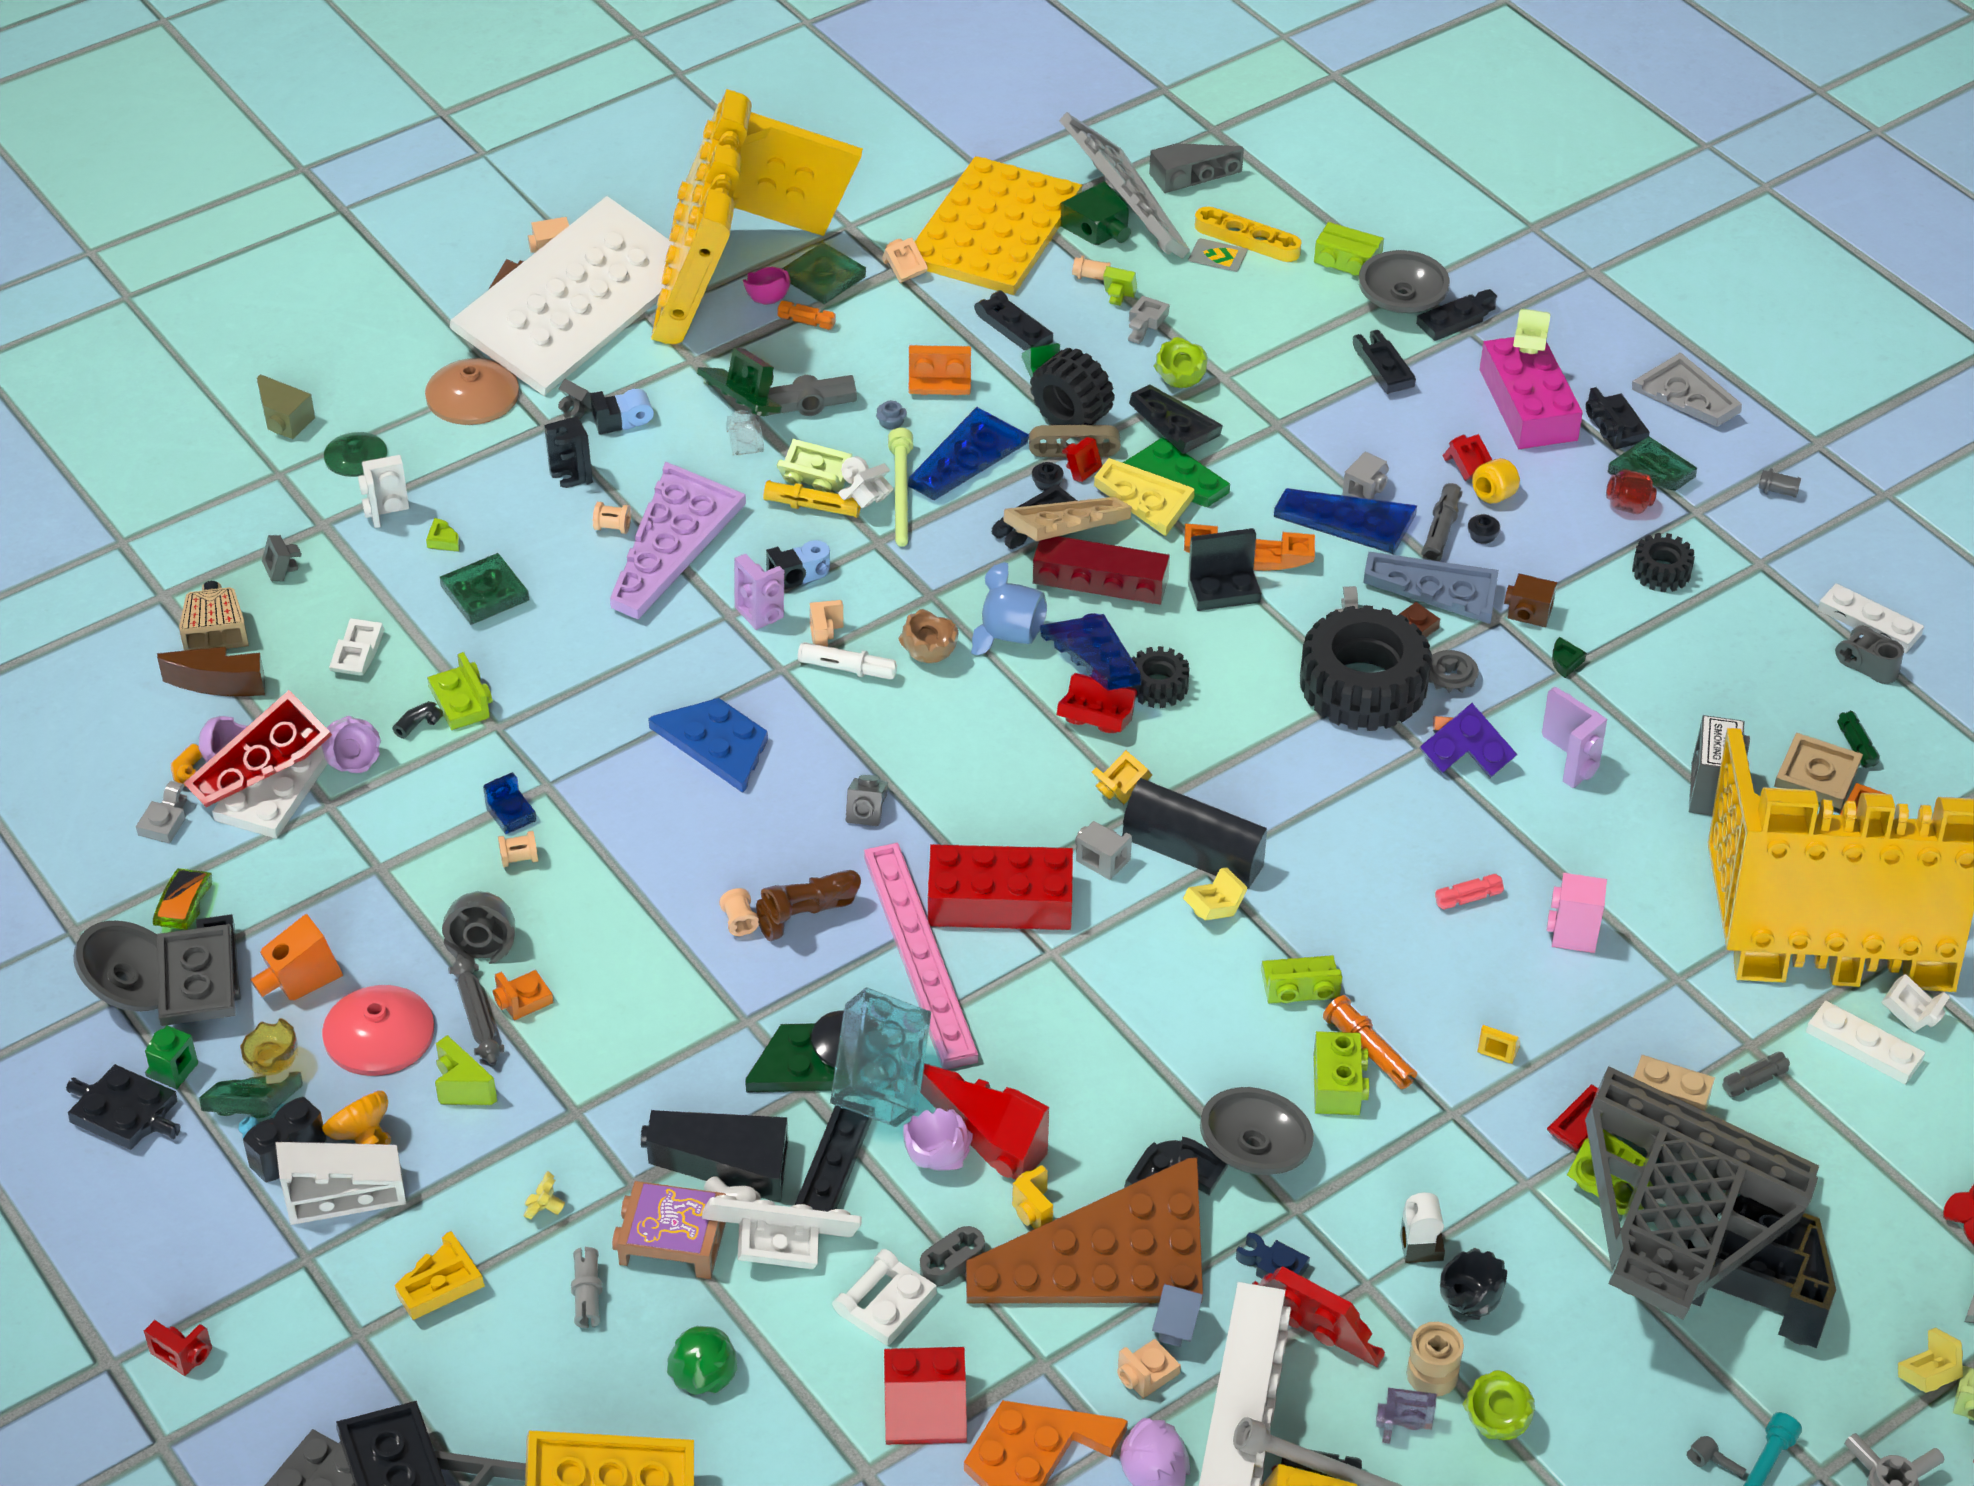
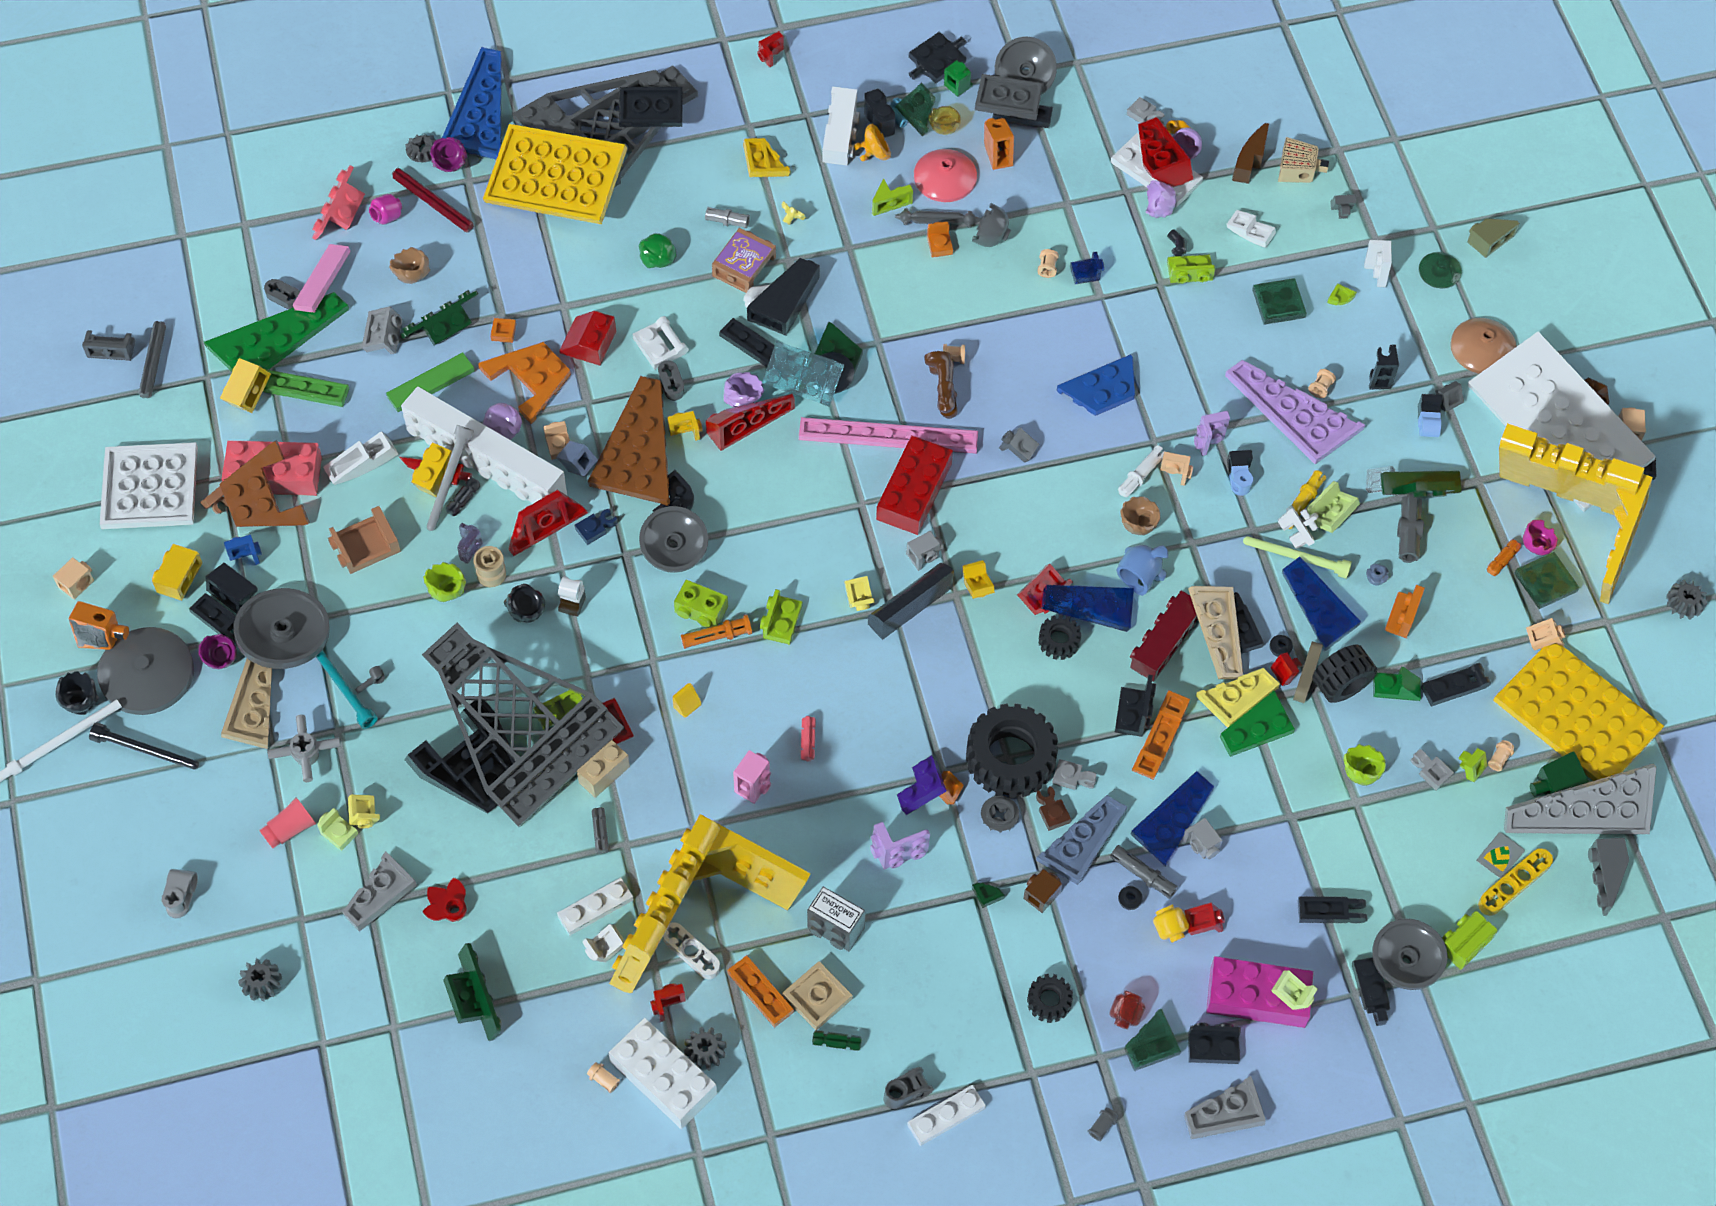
camera: 110 degrees right, 15 degrees up
slope [153,868,212,930] -> none
white bracket [702,1195,862,1269] -> none
black wing [1129,384,1223,454] -> none

